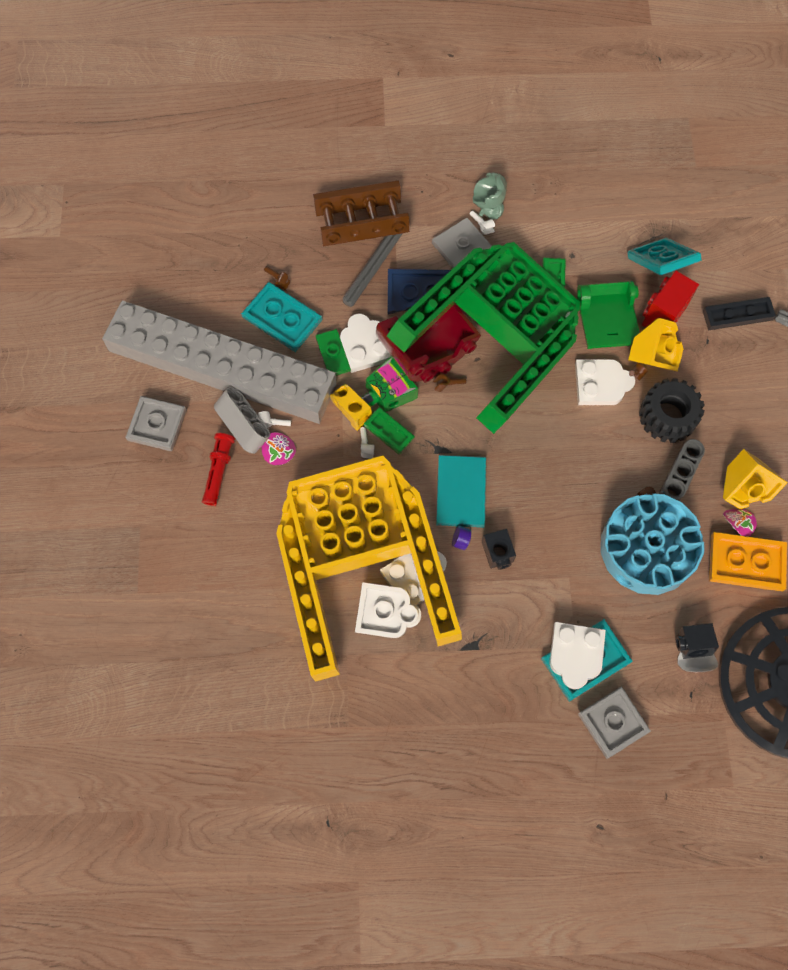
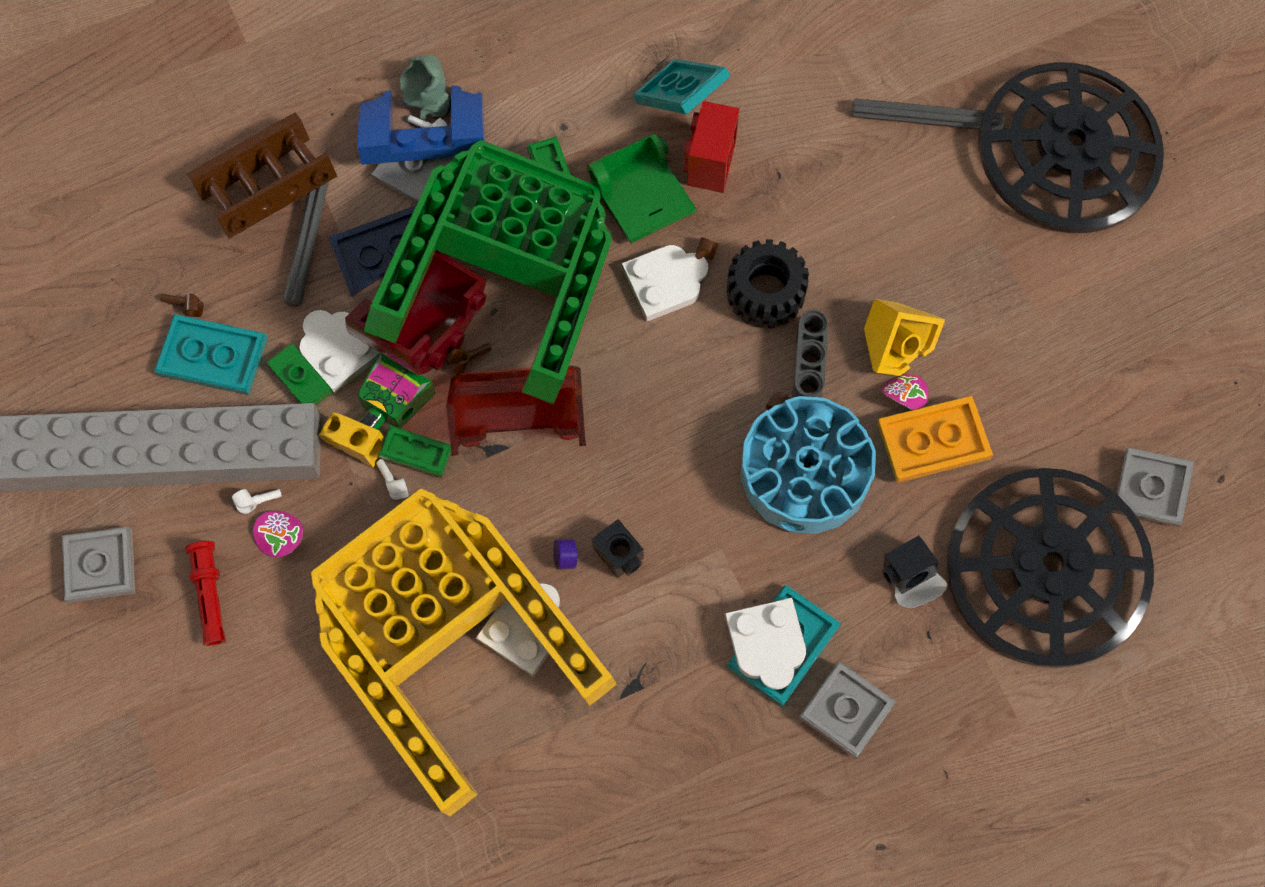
camera: 20 degrees left, 0 degrees up
light grey beam [214,387,270,454] -> none
white plate [355,582,421,638] -> none
teal tile [436,455,486,528] -> none
yellow slope [628,318,684,372] -> none
black plate [703,297,776,331] -> none
none -> blue wedge [358,85,485,165]
none -> clear red windscreen [446,365,586,456]

